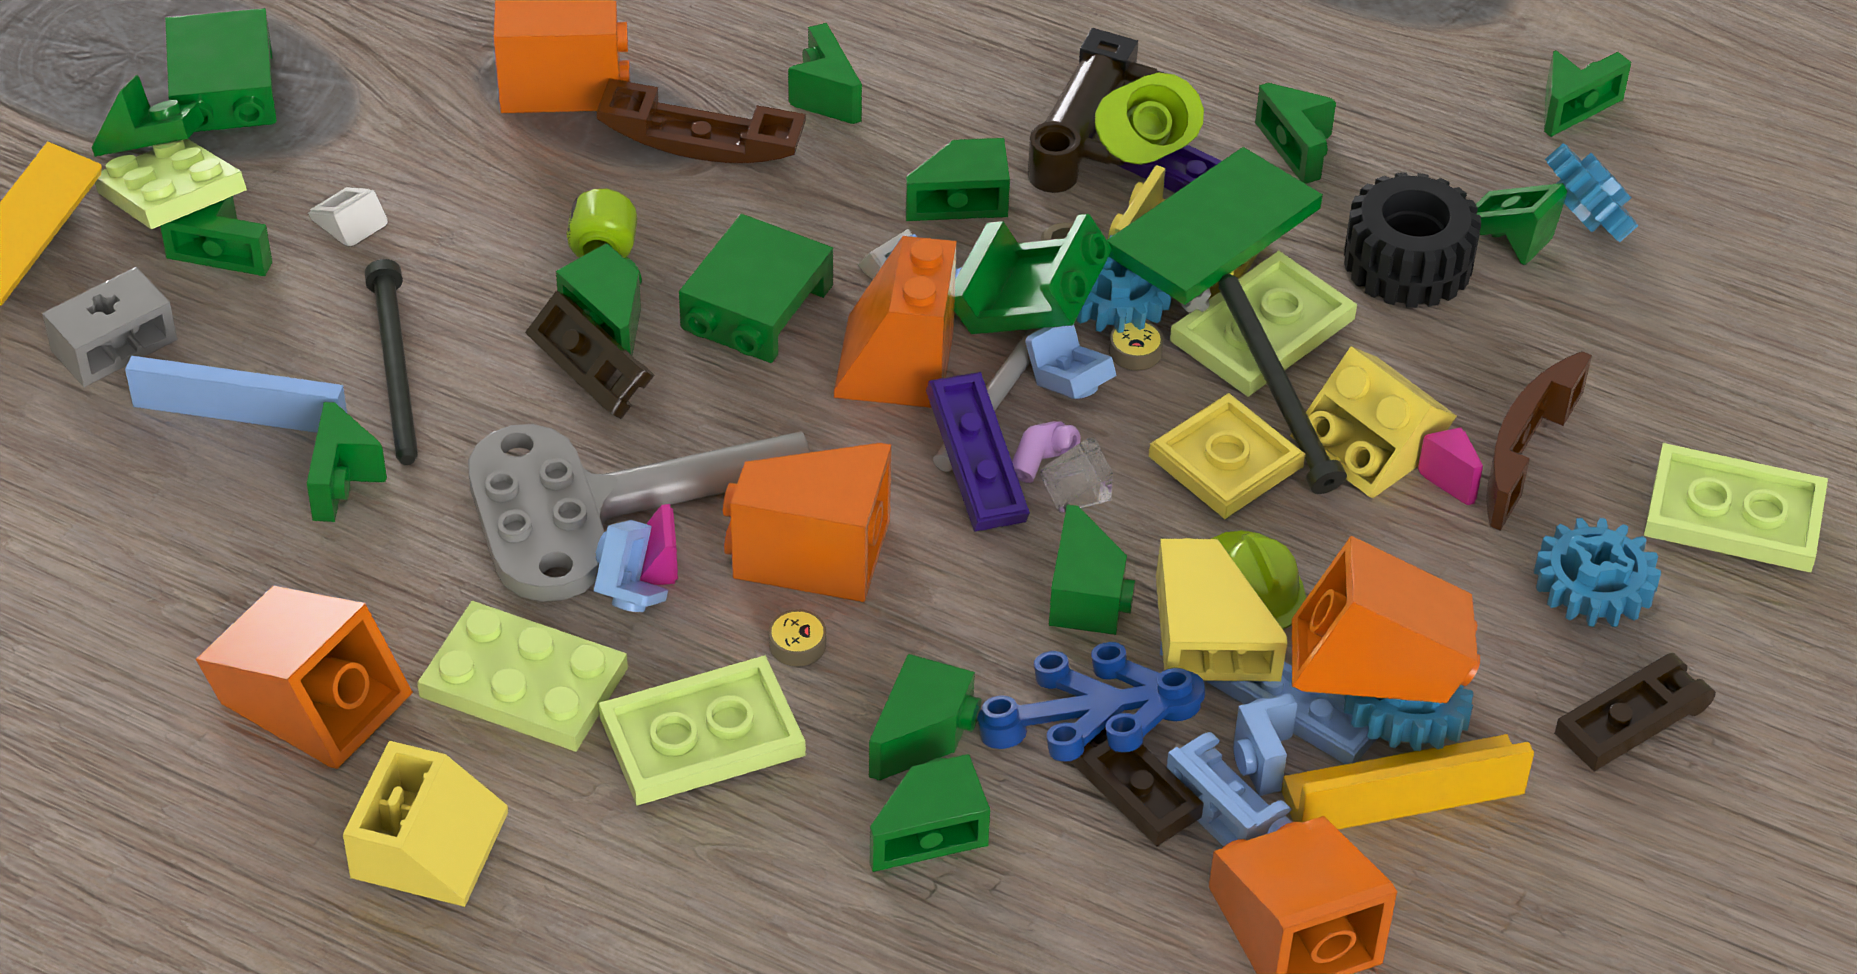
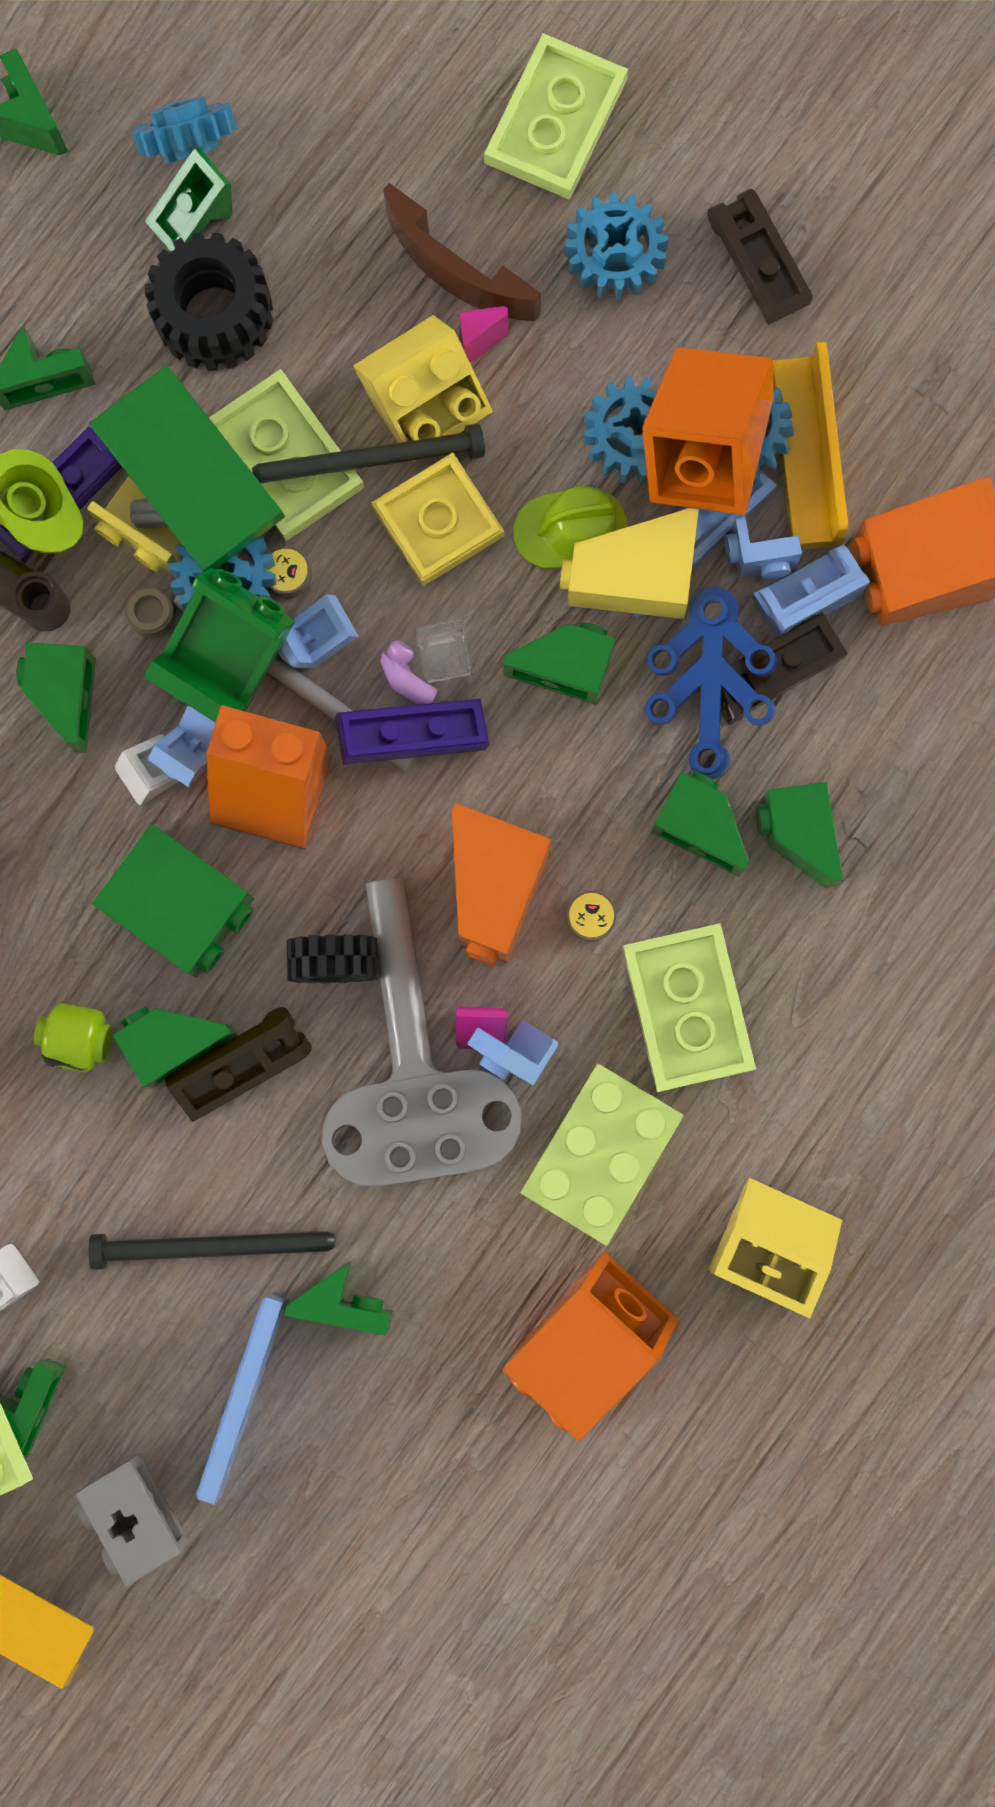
camera: 75 degrees left, 35 degrees up
none -> black tyre [287,934,378,984]

